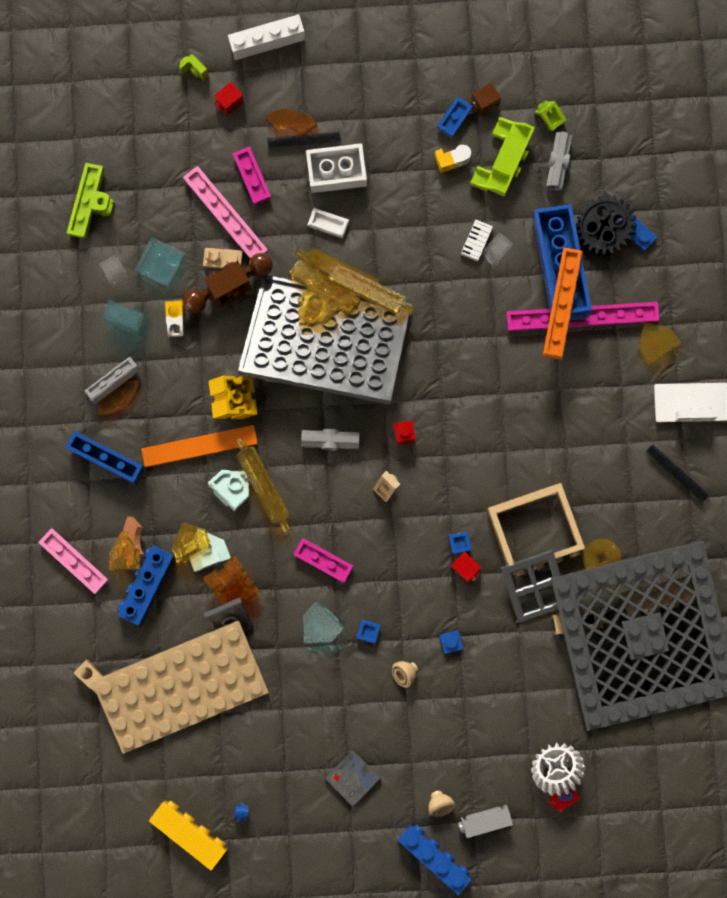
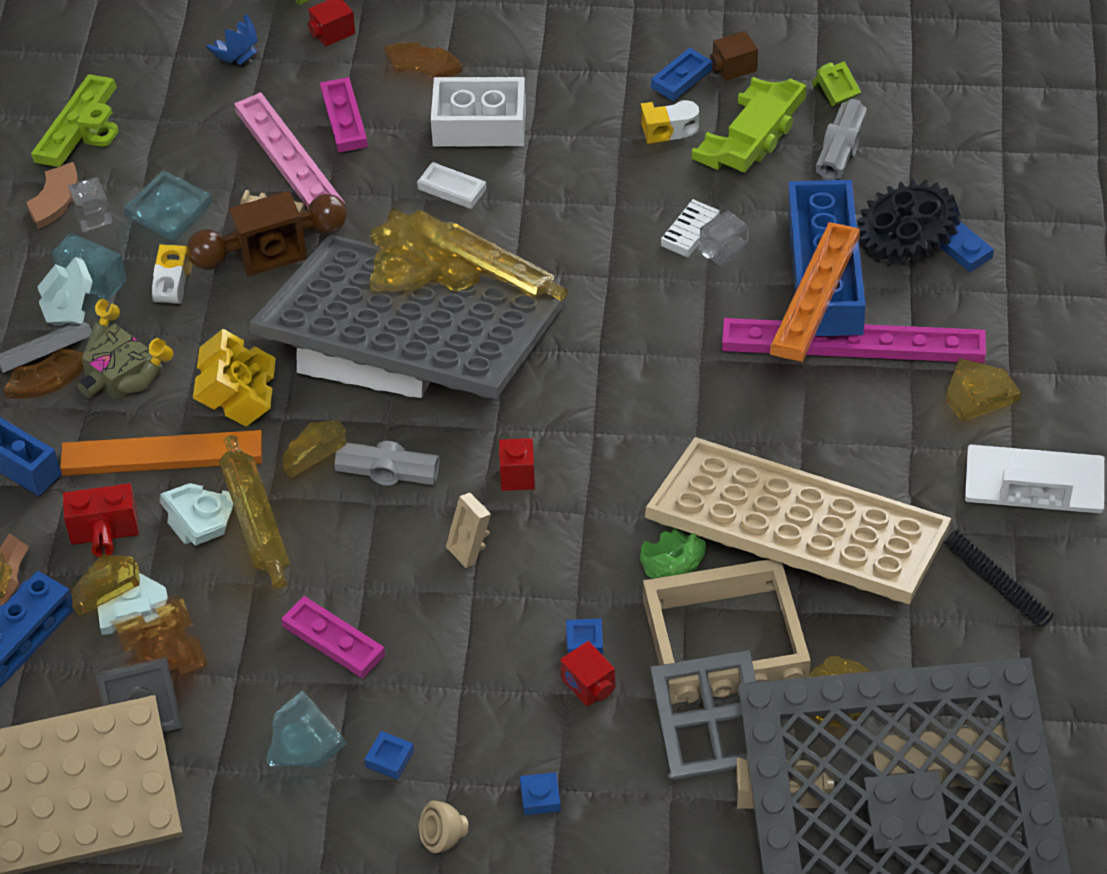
camera: 10 degrees right, 30 degrees down
black piece [267,131,341,148] -> none
none -> nougat tile [26,162,79,229]
none -> light aqua plate [37,257,92,326]
none -> red brick [63,483,139,557]
none -> olive torso [77,299,174,399]
none -> blue piece [206,14,258,66]
none -> clear yellow plate [283,420,346,478]
none -> bright green hair [640,528,706,579]
none -> tan plate [645,437,952,605]

